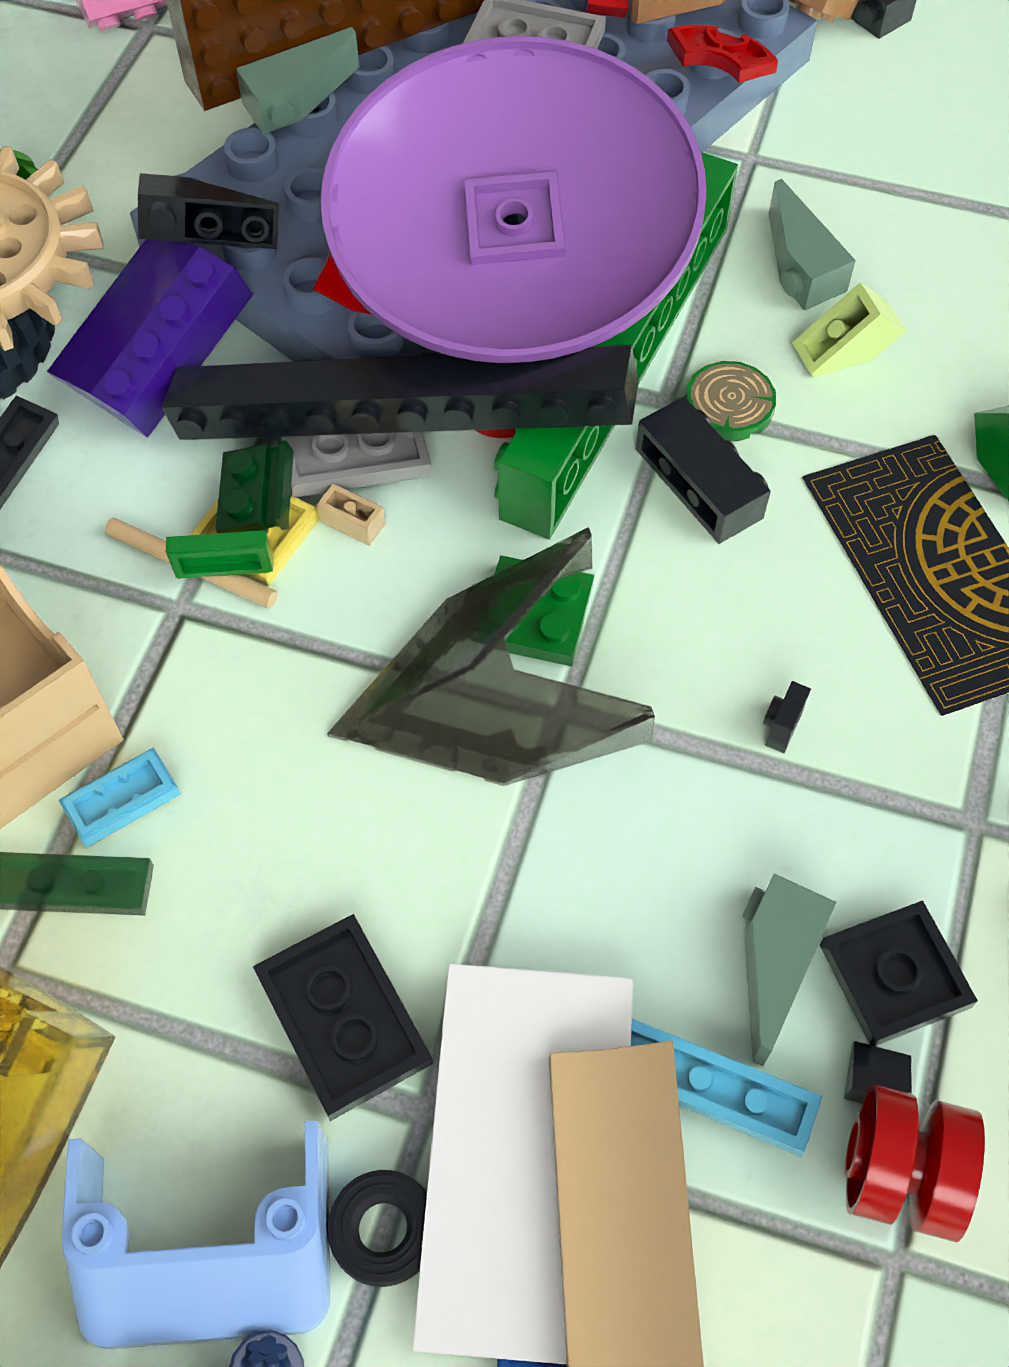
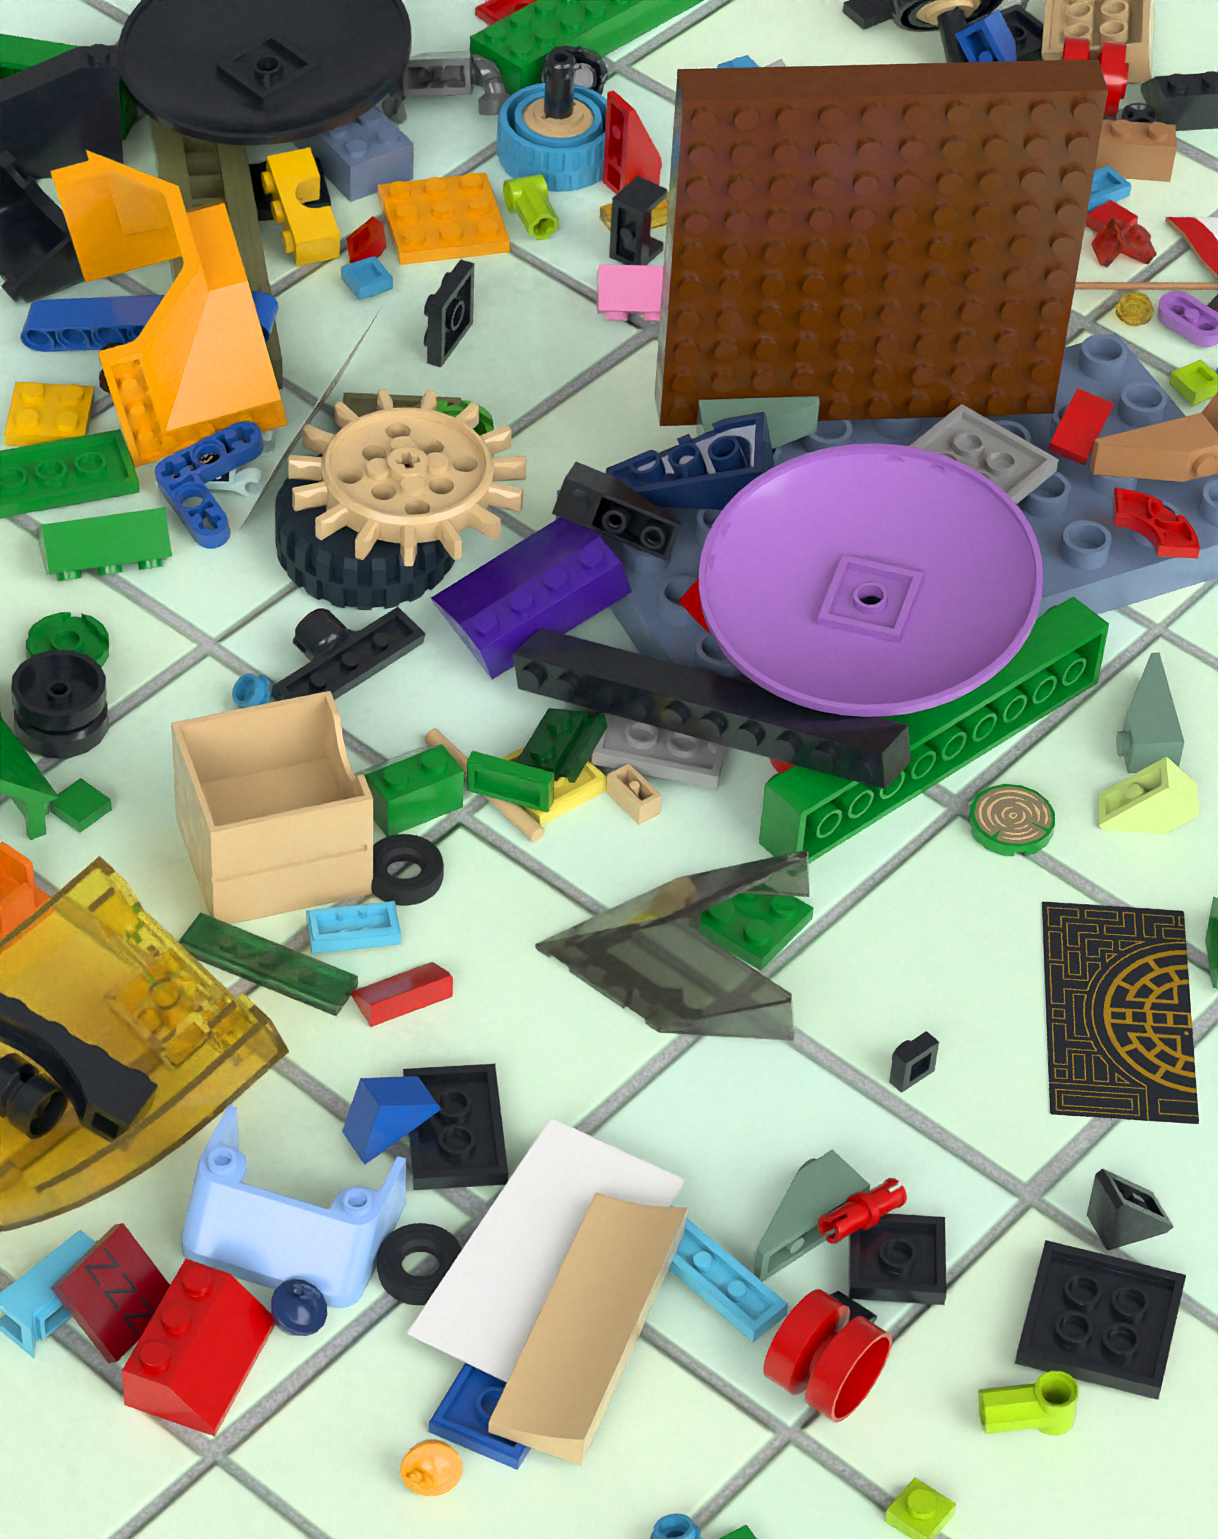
camera: 20 degrees right, 15 degrees down
black brick [636,396,771,544] -> none
none -> blue slope [342,1076,441,1165]
none -> red slope [351,962,453,1027]
none -> green slope [354,744,464,837]
none -> black tyre [371,834,444,906]
none -> dark blue wedge [606,412,775,510]
none -> red pin [818,1178,907,1244]

